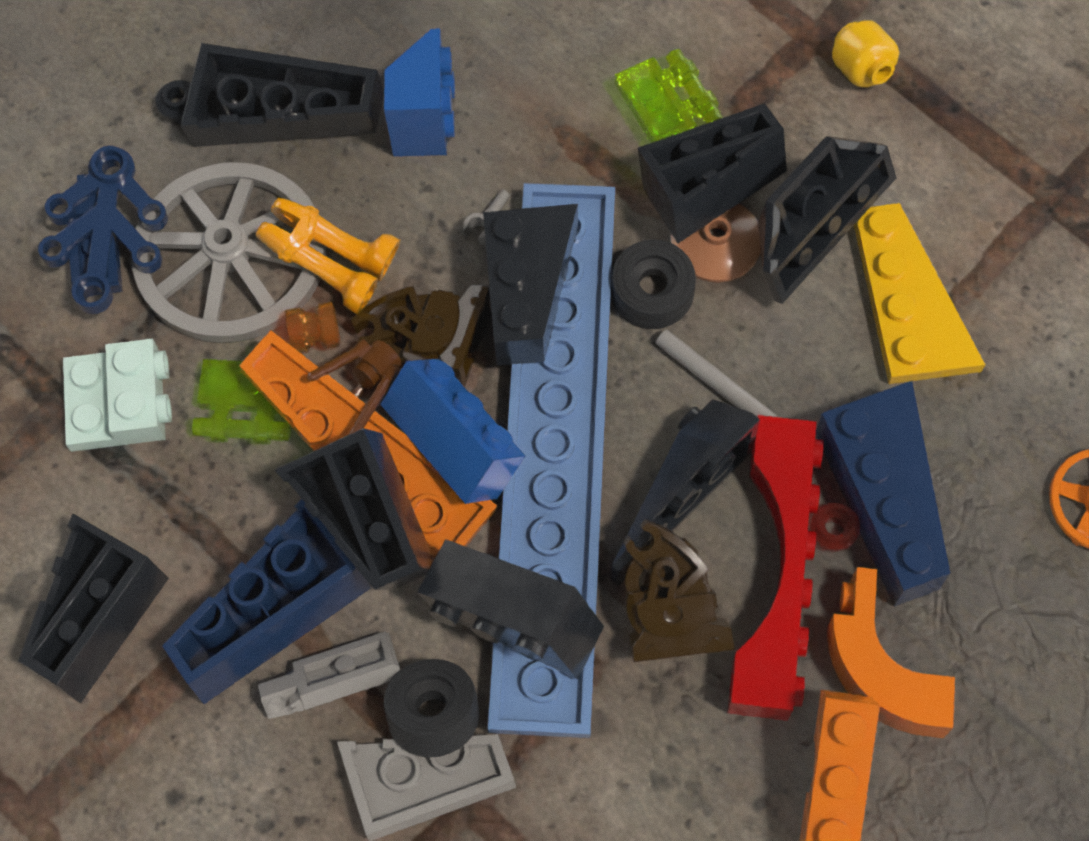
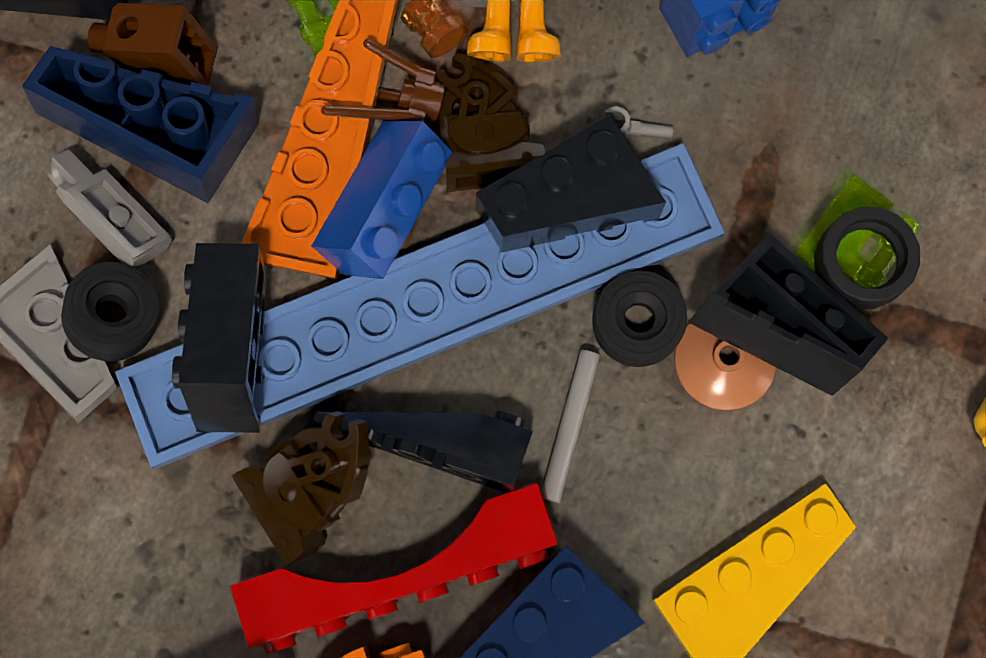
camera: 60 degrees right, 10 degrees up
black wedge [275,428,434,590] -> none
black wedge [758,136,897,304] -> none
clear red plate [810,503,860,552] -> none
none -> reddish brown torso [88,3,218,86]
none -> black tyre [814,207,921,310]

